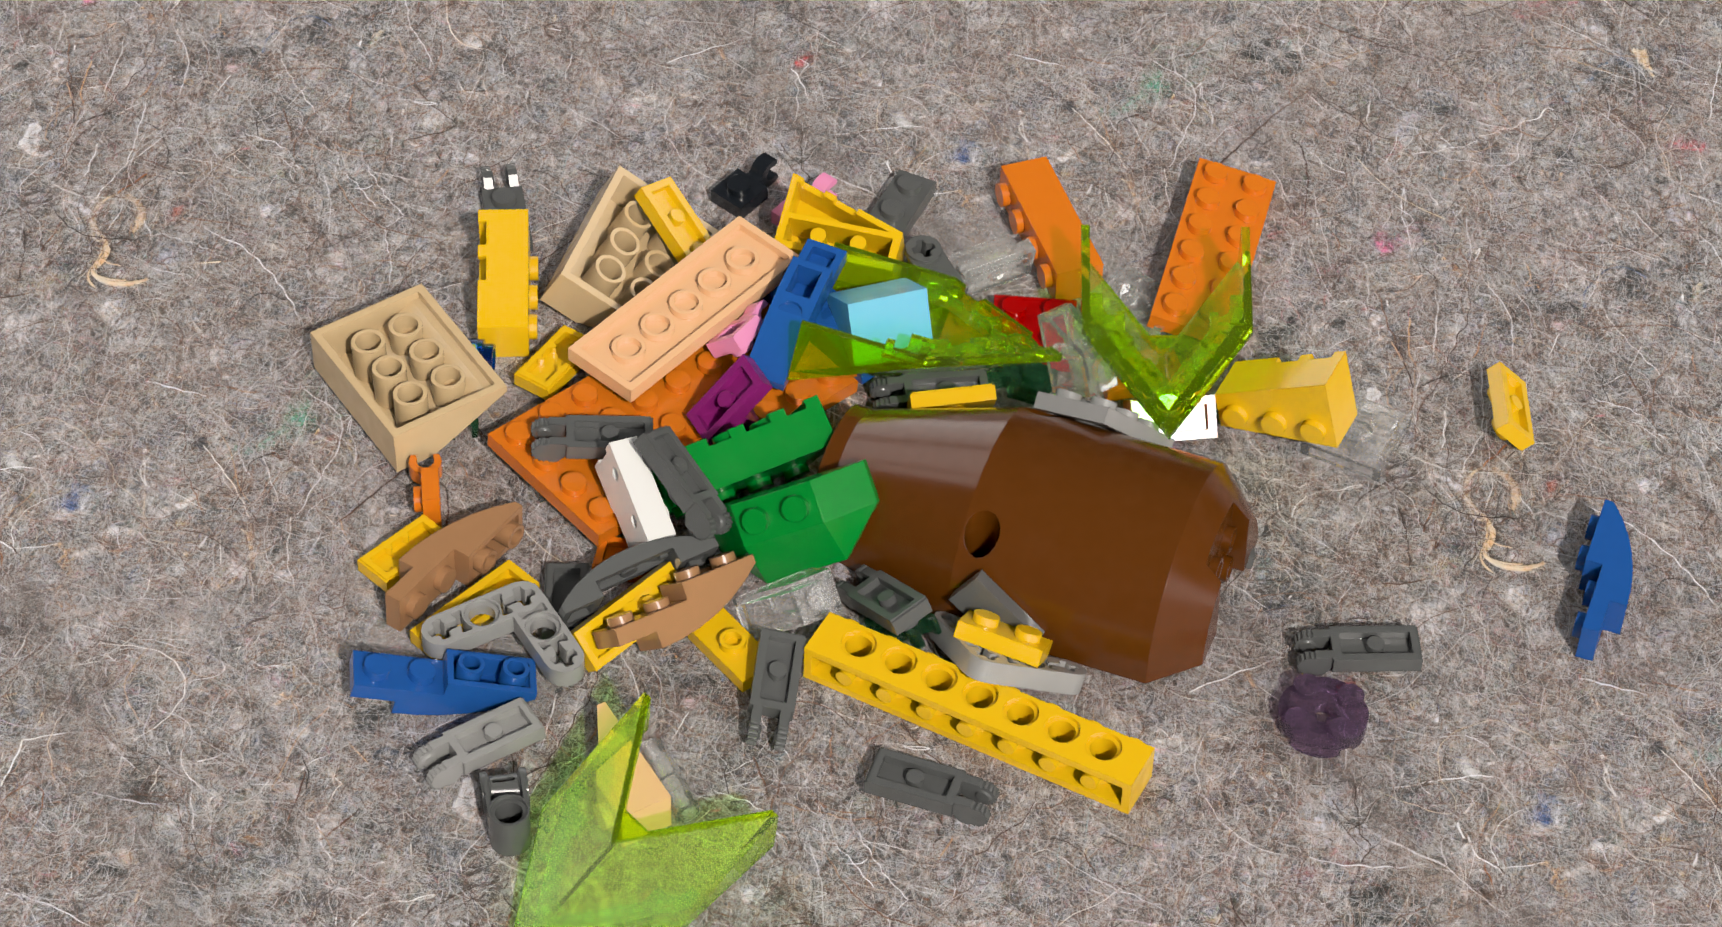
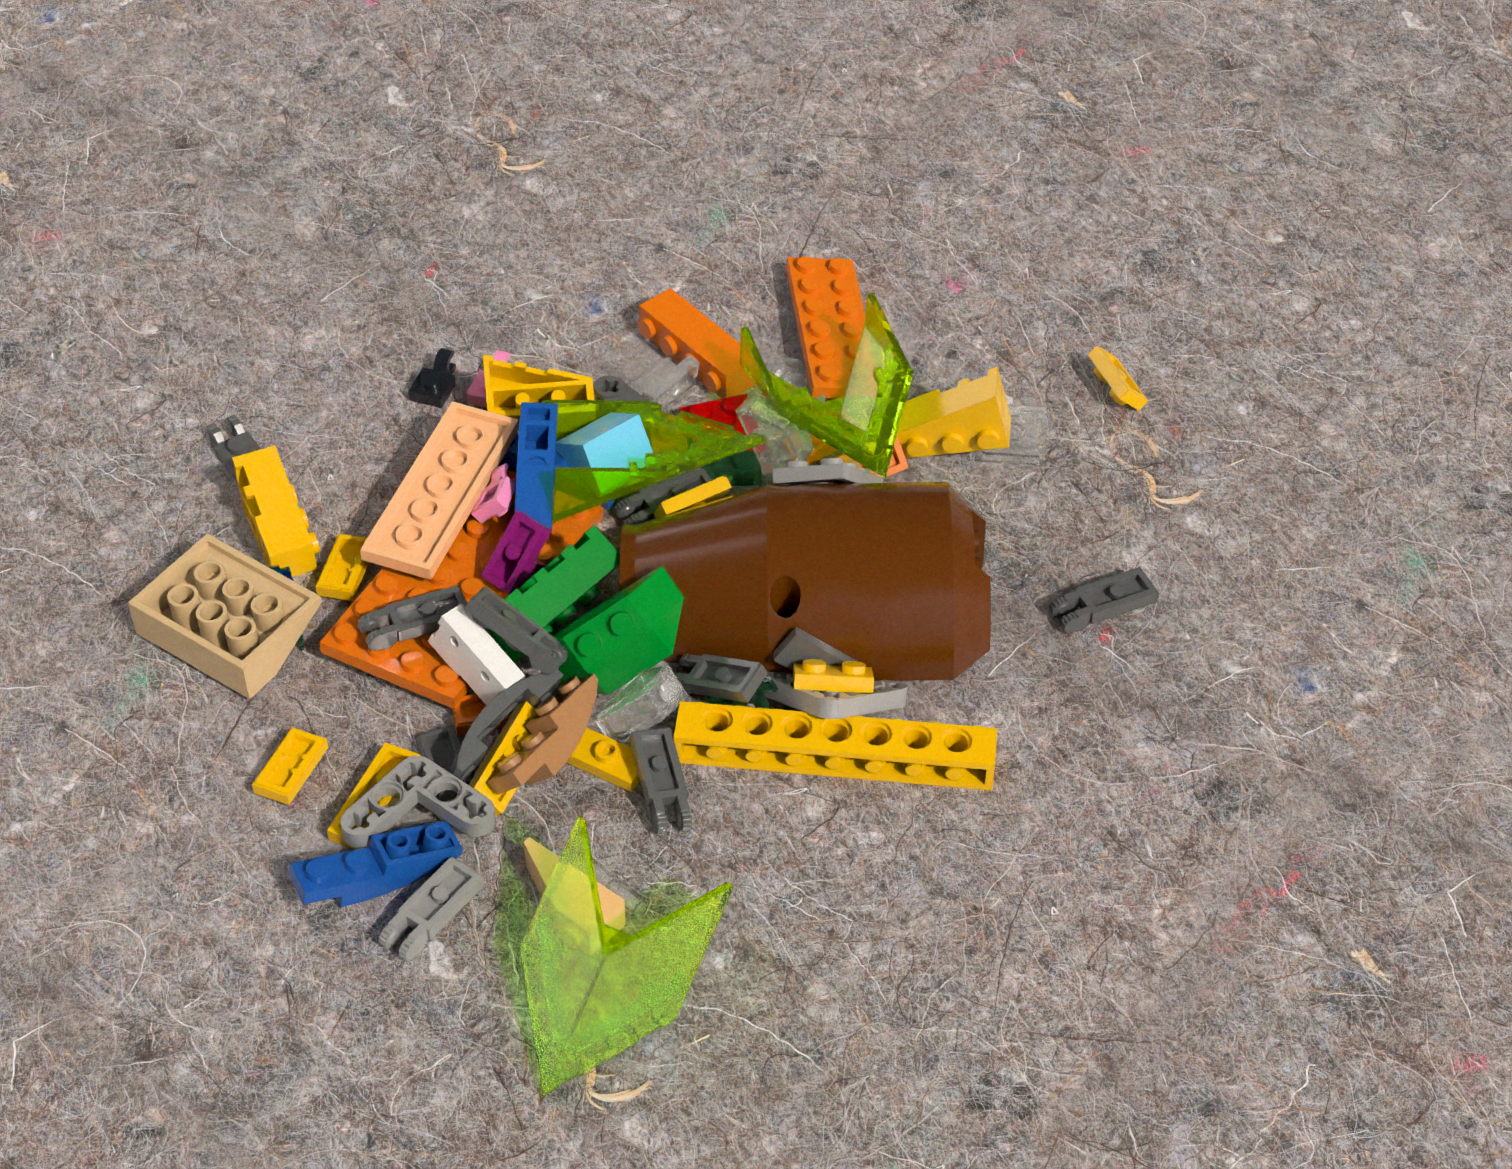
camera: 20 degrees left, 0 degrees up
medium nougat slope [385,502,524,632] -> none
orange plate [409,454,442,528] -> none
dark grey piece [479,767,532,856] -> none
tan slope [540,165,719,327] -> none
yellow plate [634,176,711,263] -> none
dark grey hinge [864,747,1000,827] -> none
dark grey hinge [869,169,936,240] -> none
clear purple plate [1276,673,1369,758] -> none
blue slope [1571,499,1633,661] -> none

